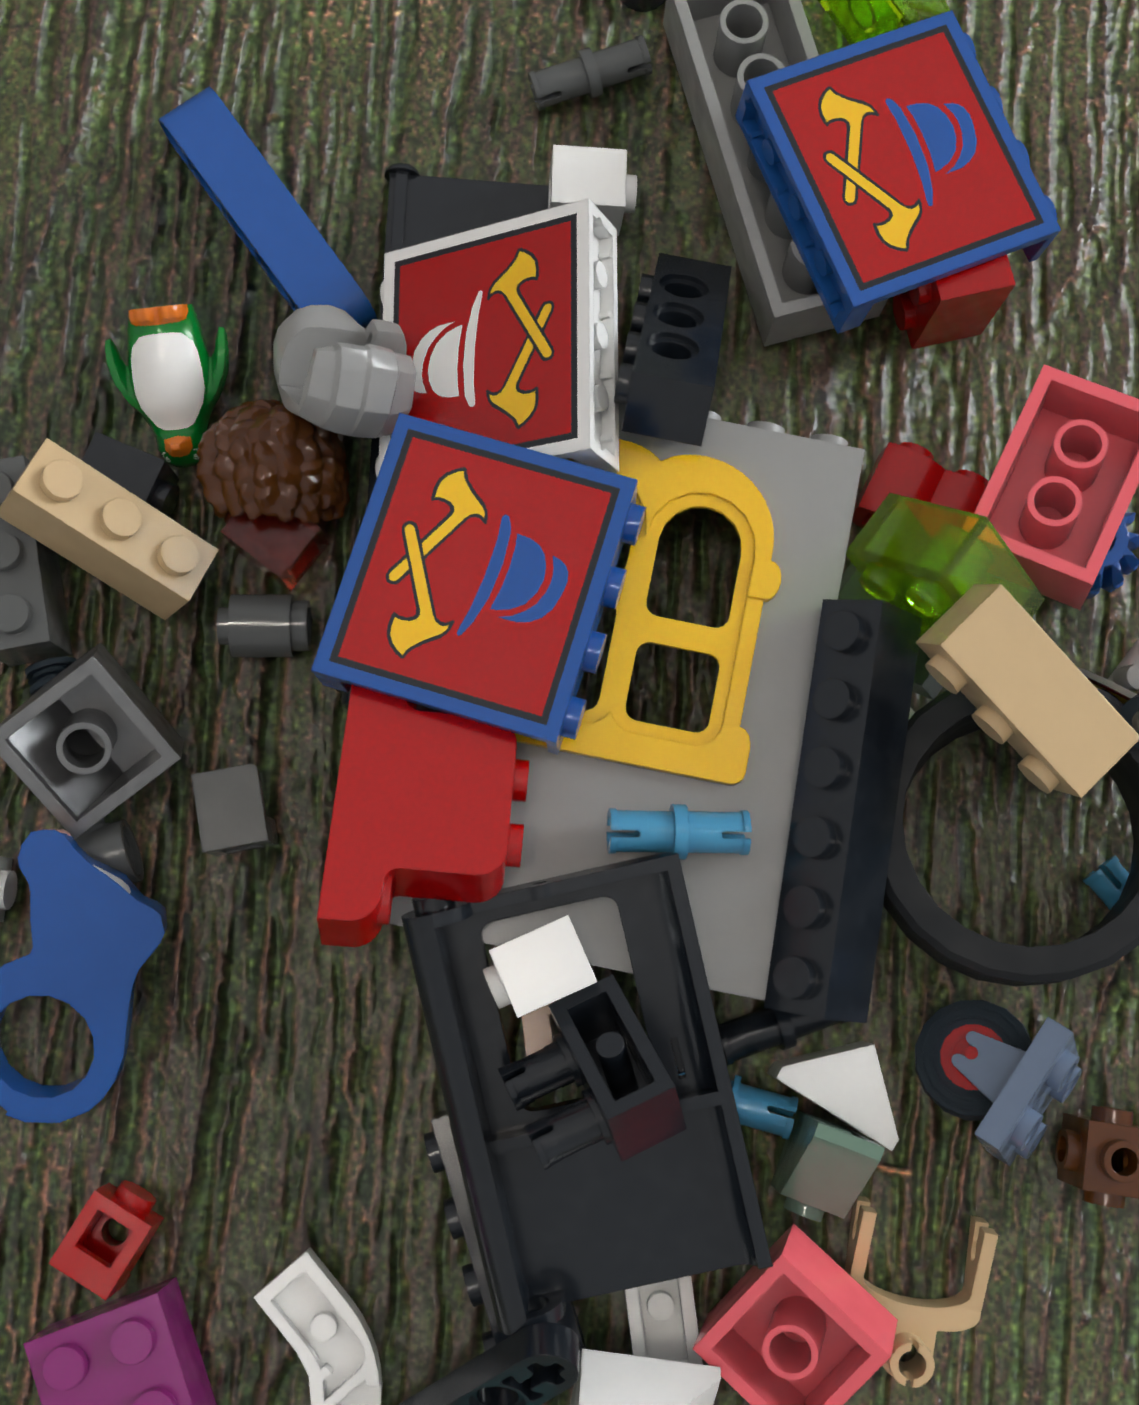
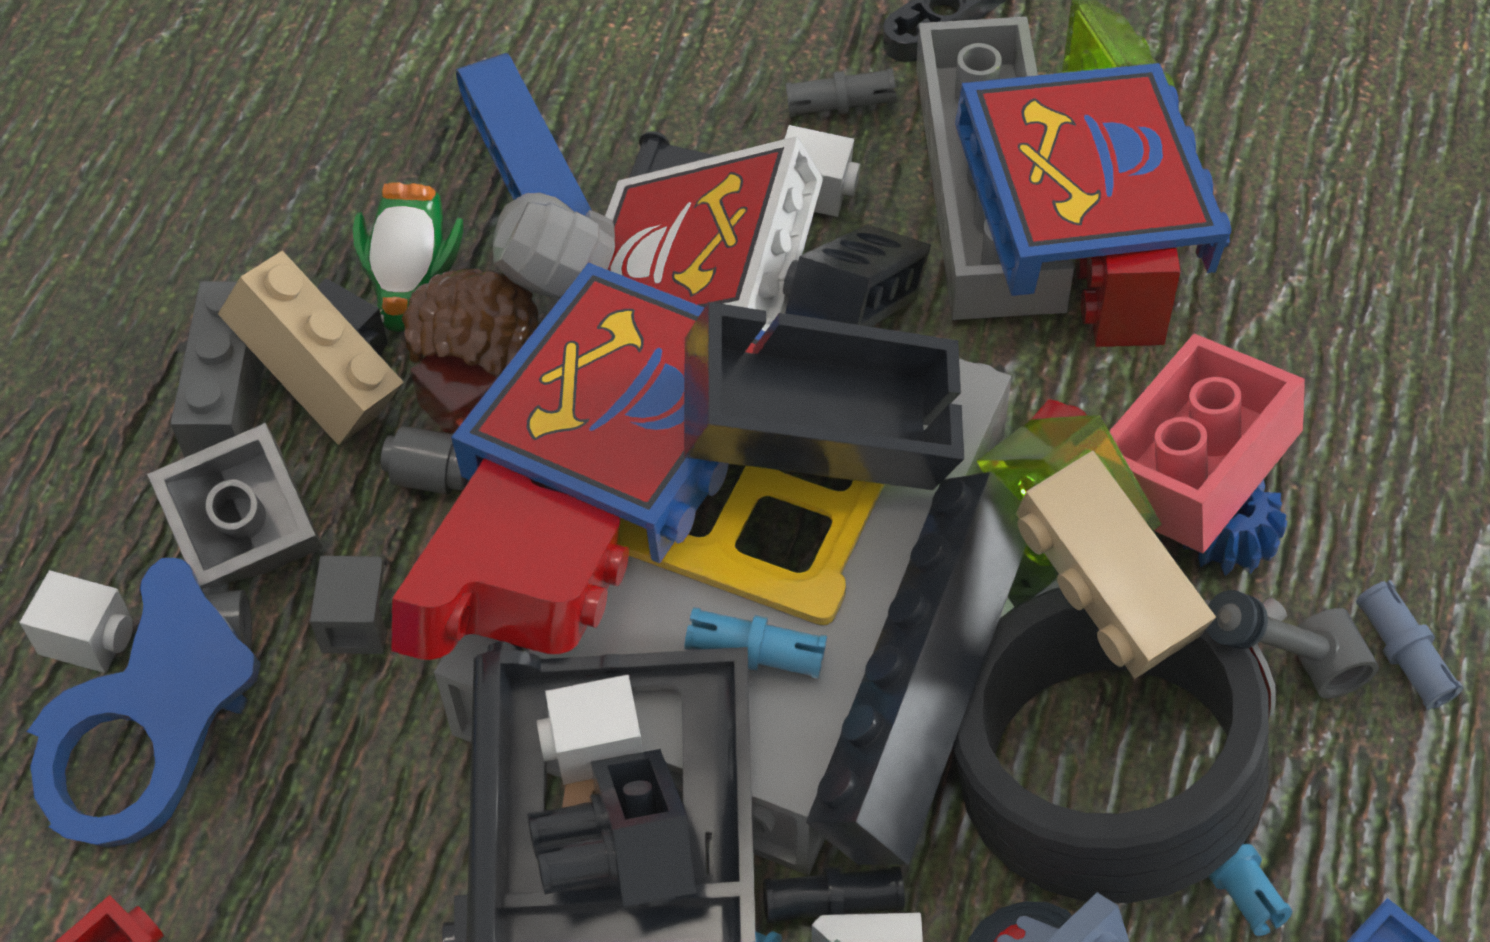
camera: 20 degrees right, 25 degrees down
none -> black piece [684,302,964,490]

